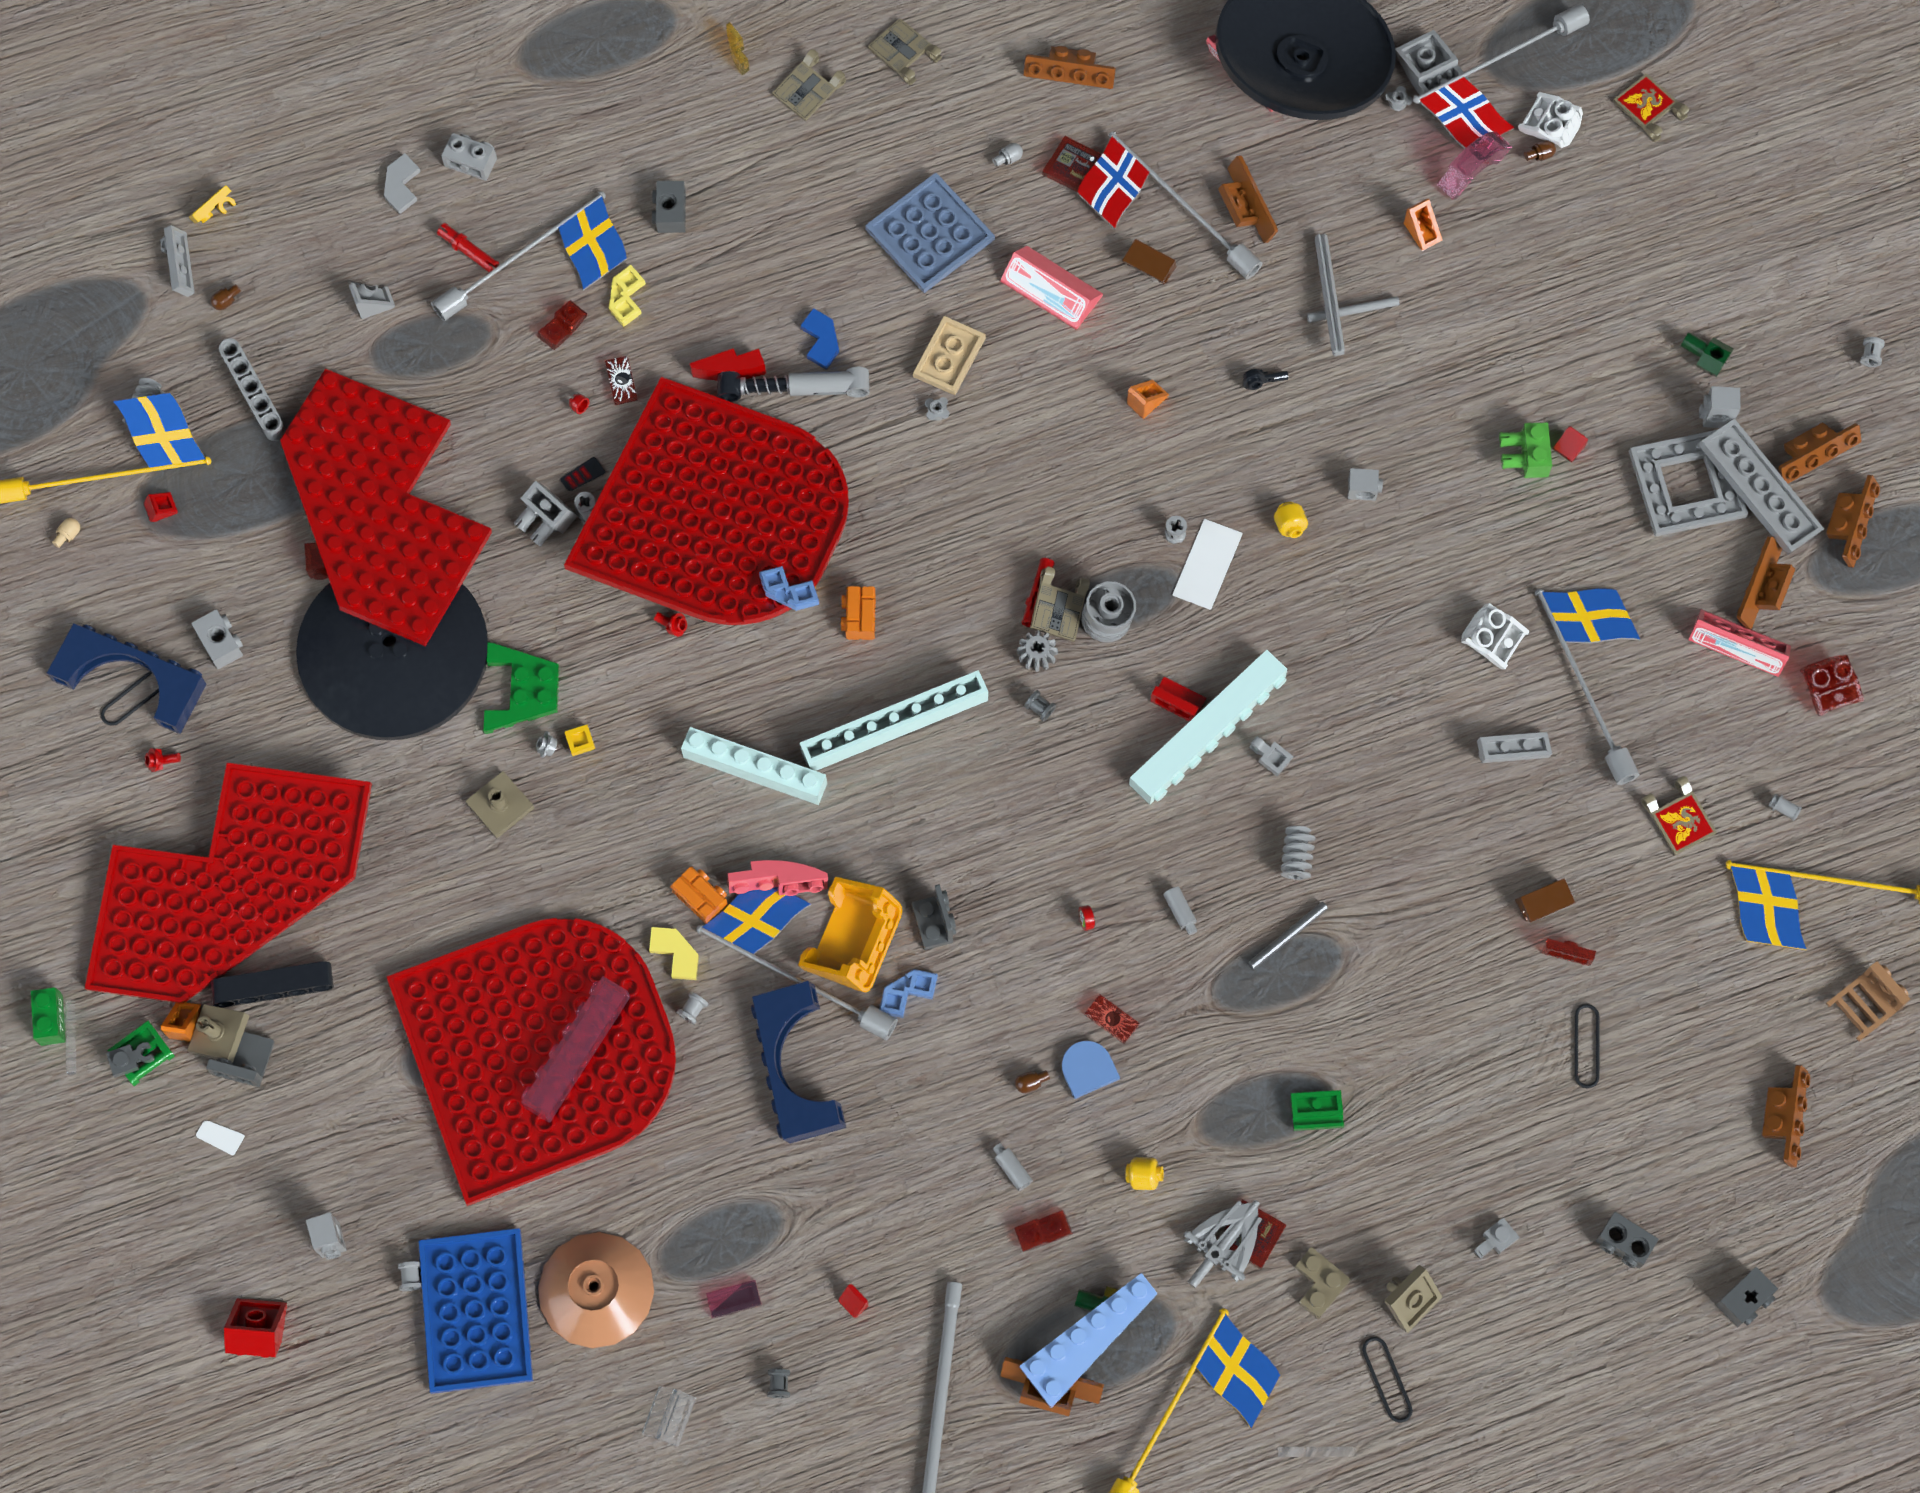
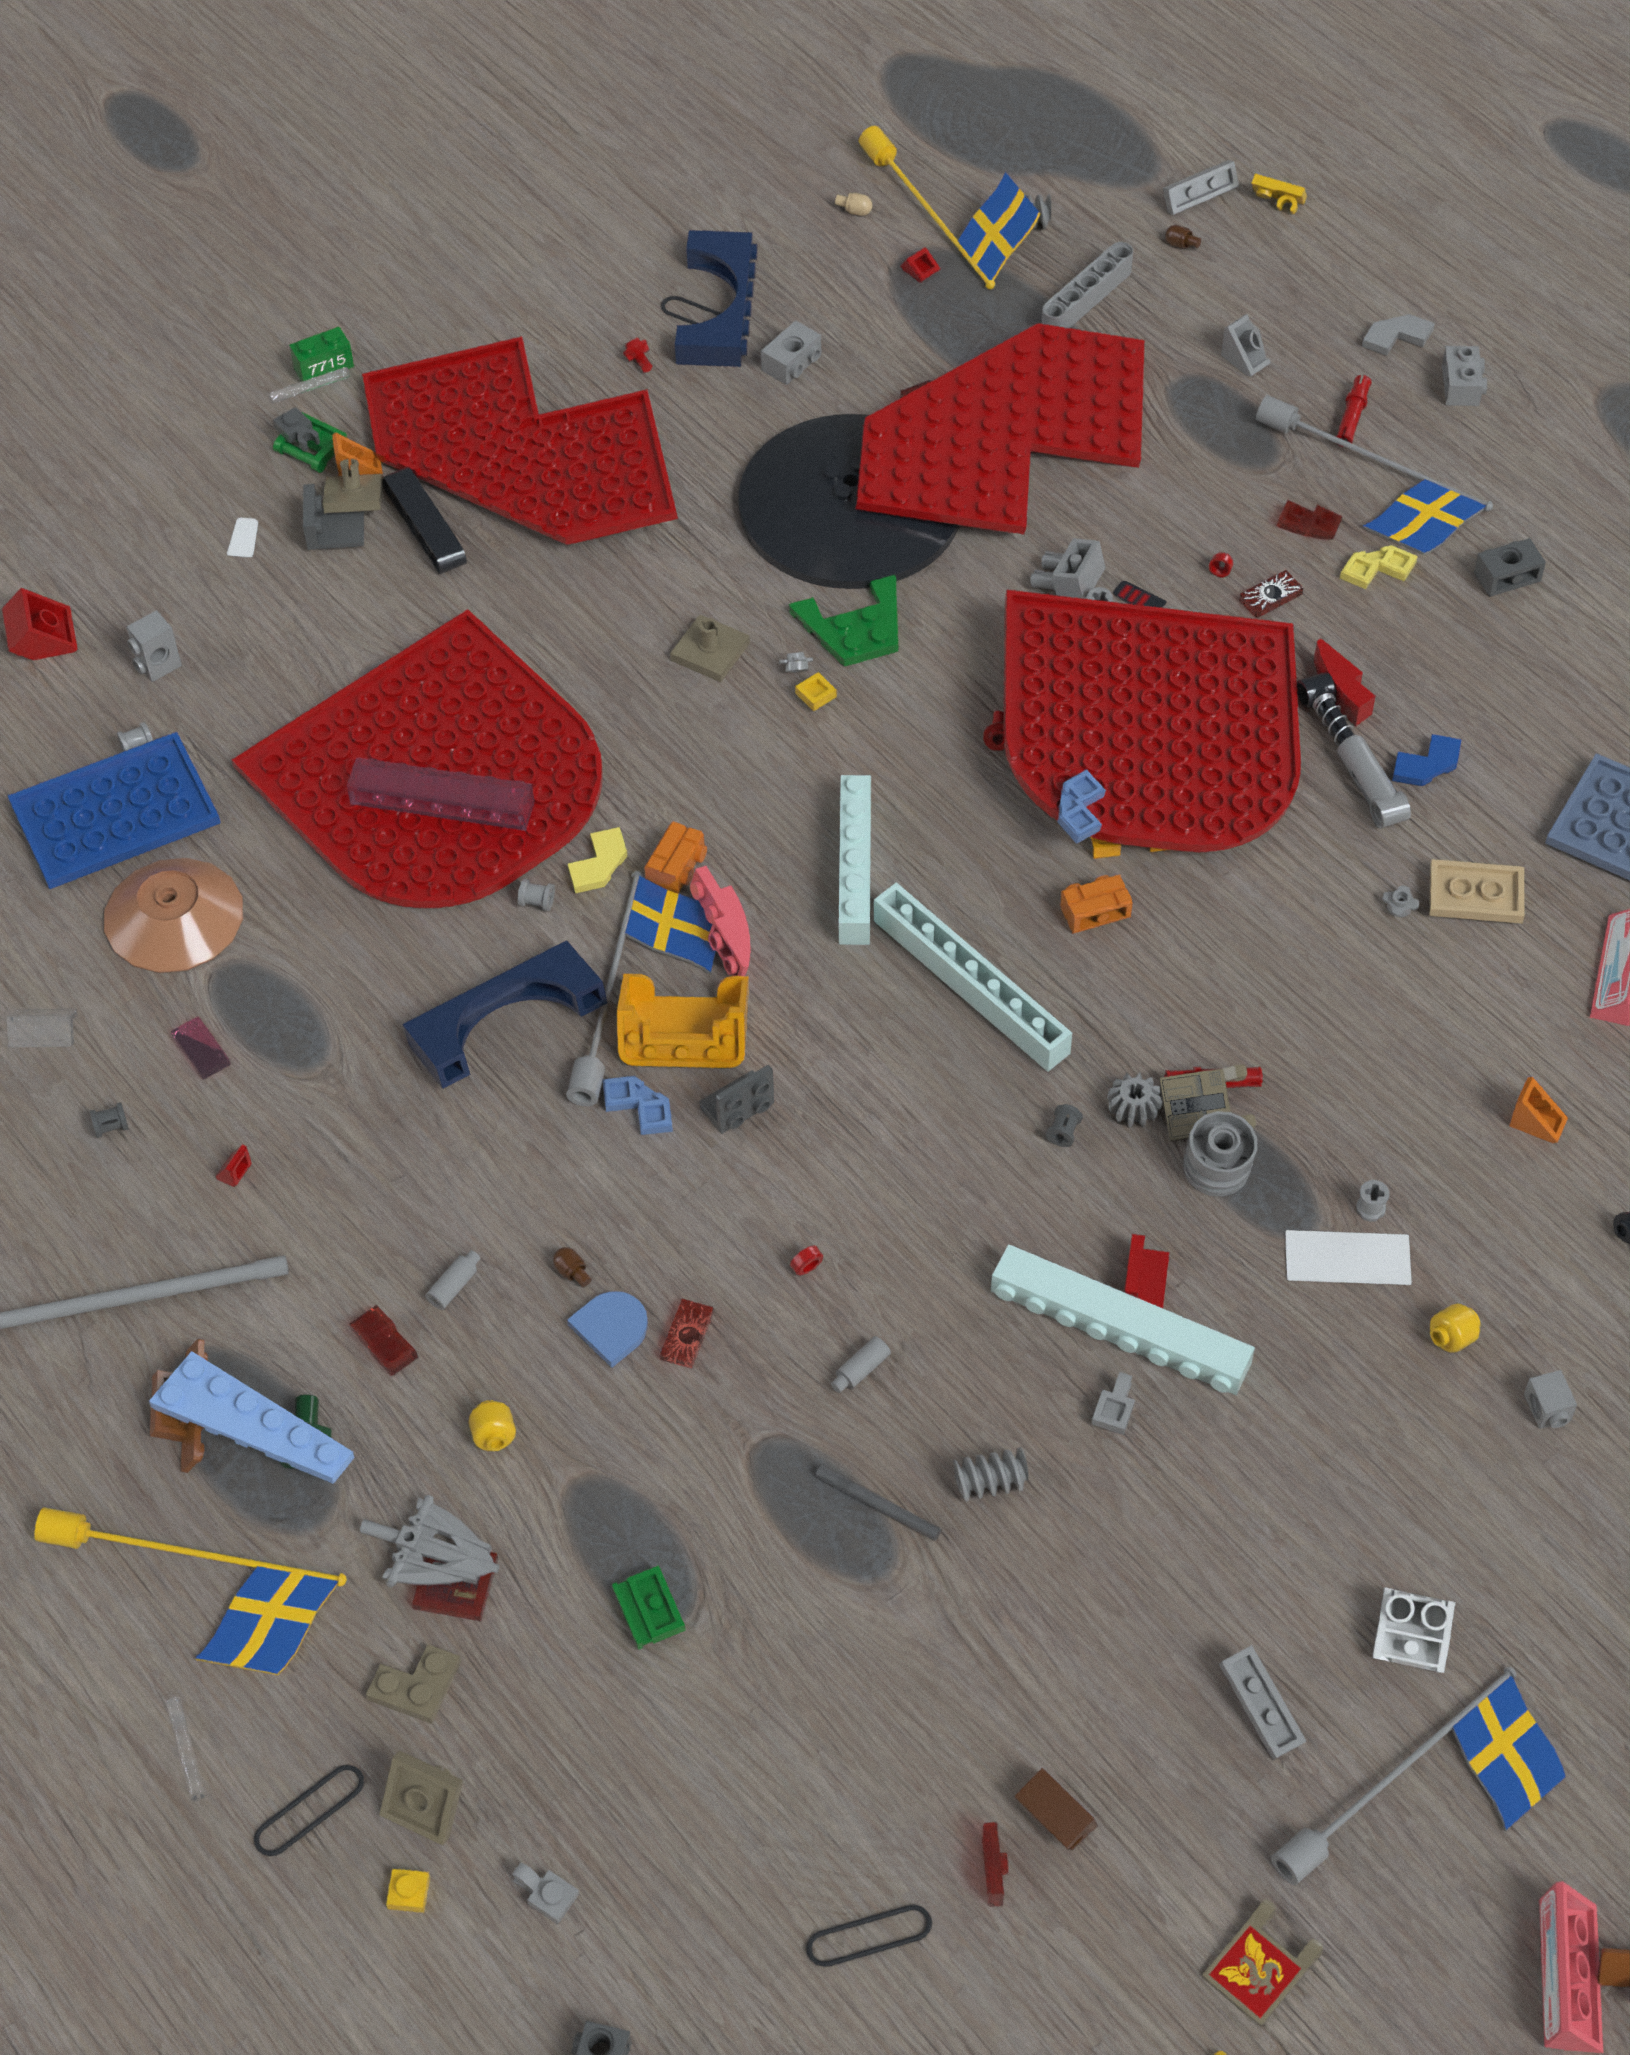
camera: 70 degrees right, 15 degrees down
none -> yellow plate [386,1869,430,1913]

